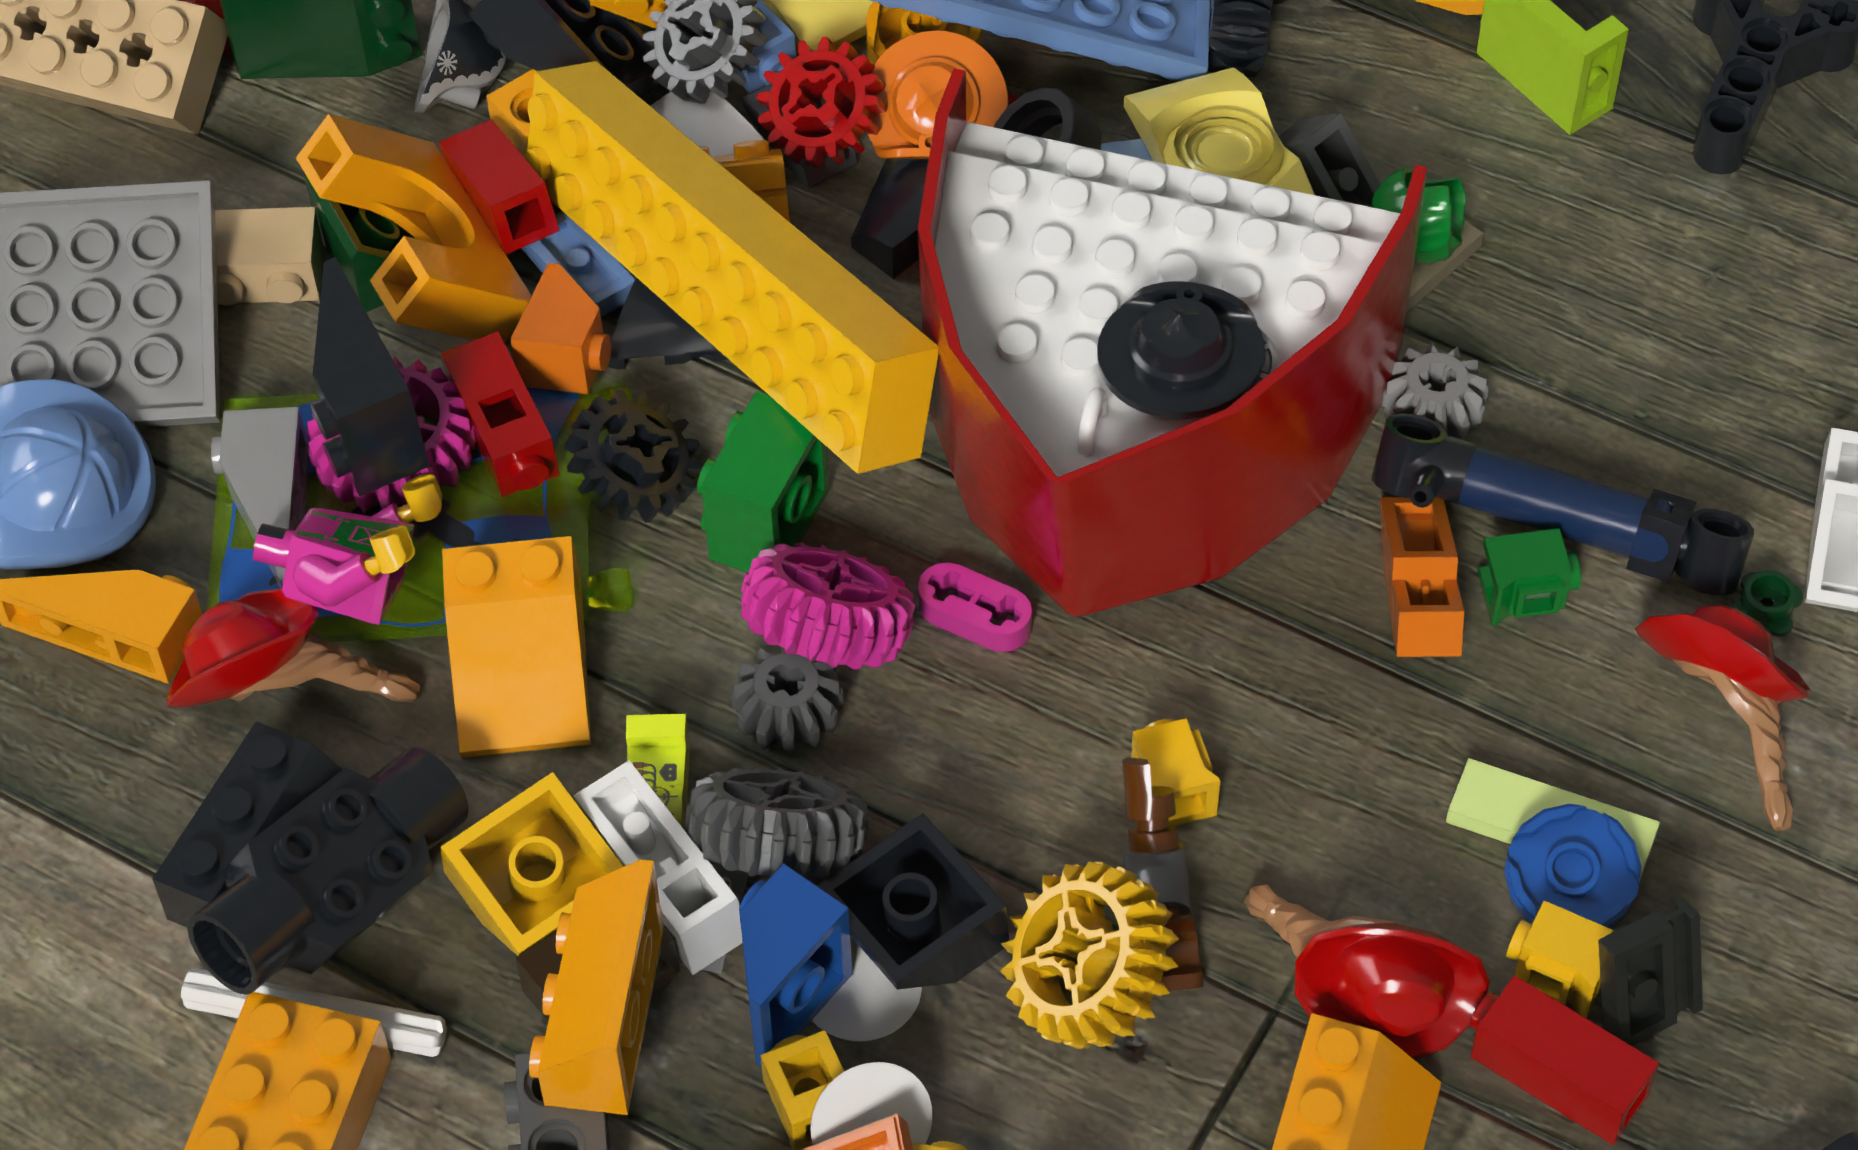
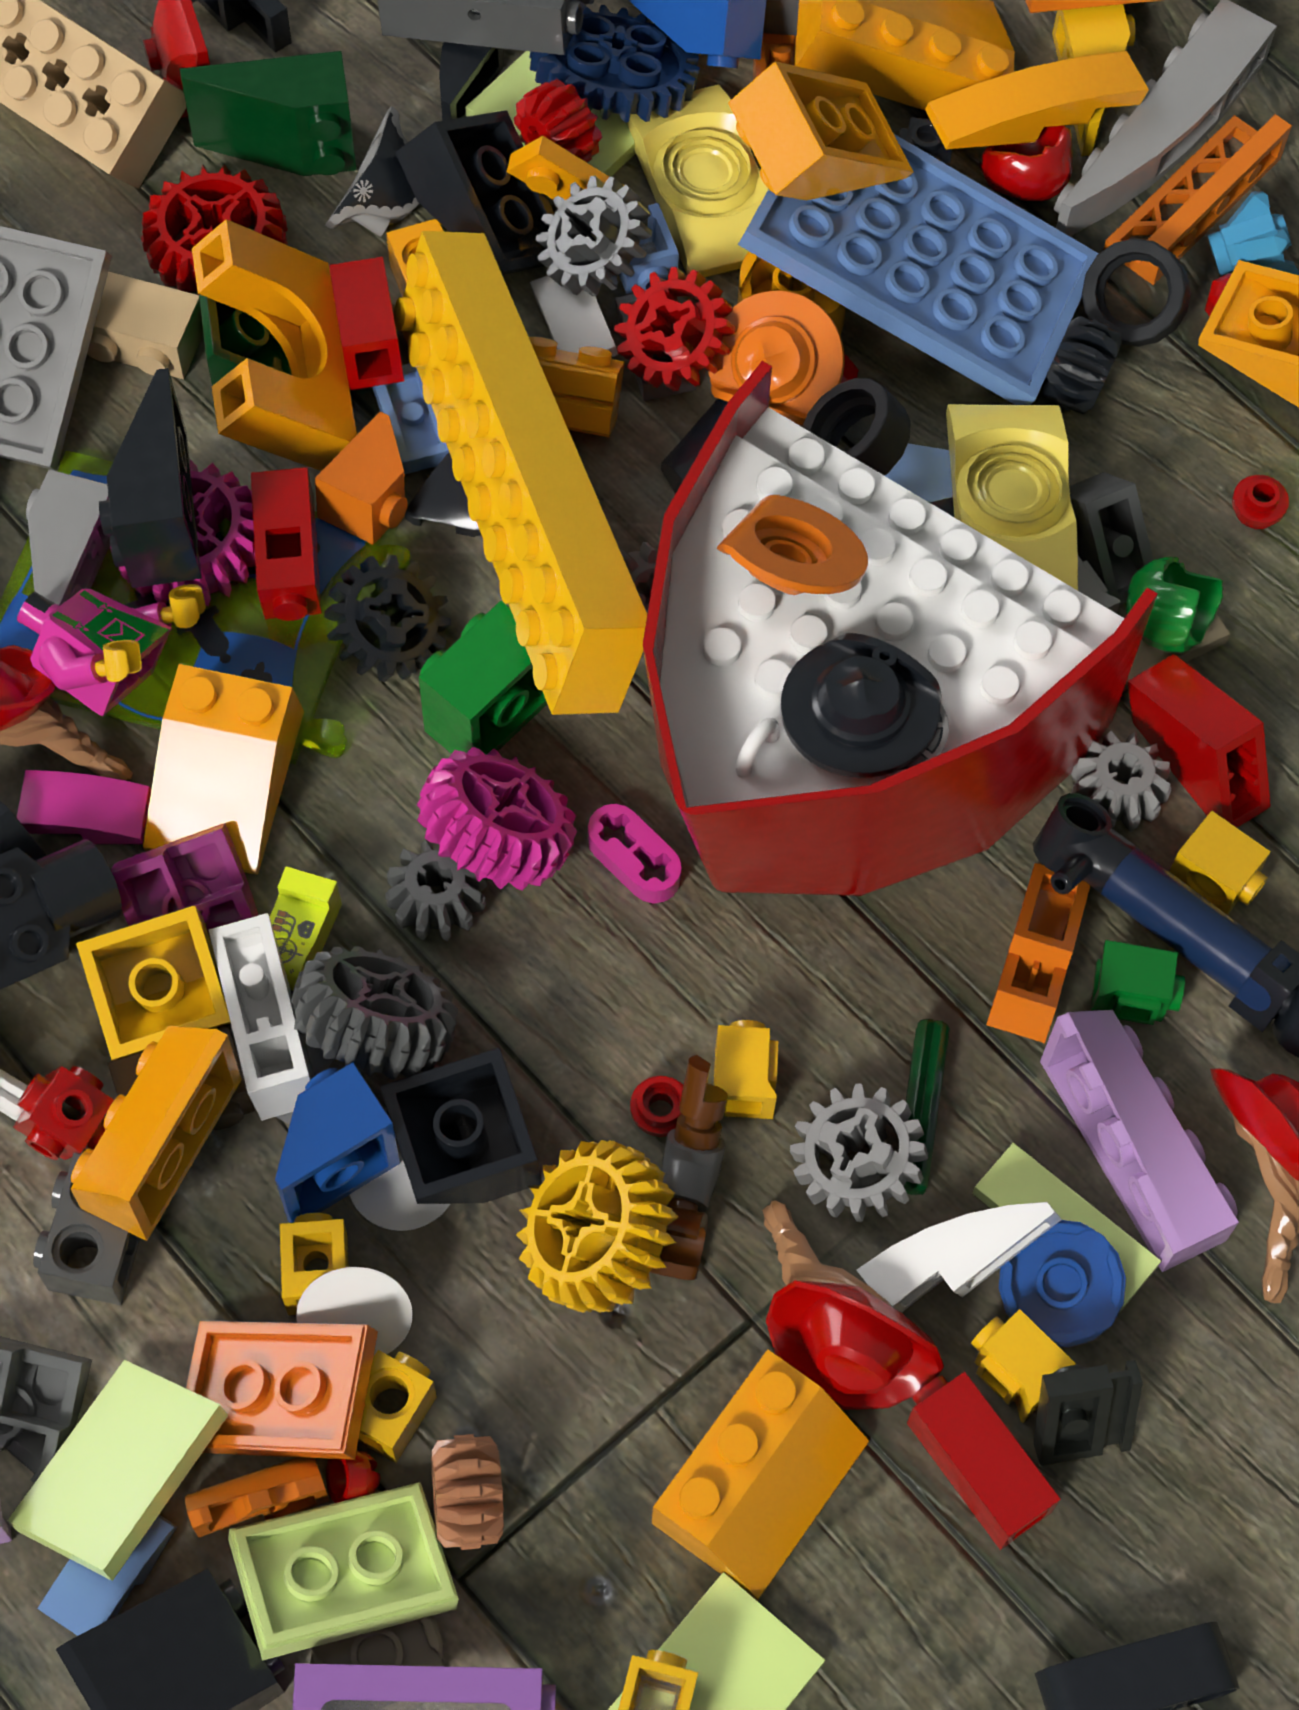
camera: 15 degrees right, 10 degrees up
none -> red brick [13,1066,114,1160]
none -> dark pink slope [16,770,151,844]
none -> magenta slope [110,823,258,933]
none -> red gear [141,164,288,295]
none -> red plate [630,1076,683,1137]
none -> orange hat [717,495,868,595]
none -> light grey gear [790,1084,928,1222]
none -> white slope [857,1202,1062,1313]
none -> dark green axle [898,1019,950,1196]
none -> lavender wedge [1040,1010,1239,1272]
none -> red slope [1128,654,1271,828]
none -> yellow brick [1170,811,1271,915]
none -> red plate [1232,475,1289,529]

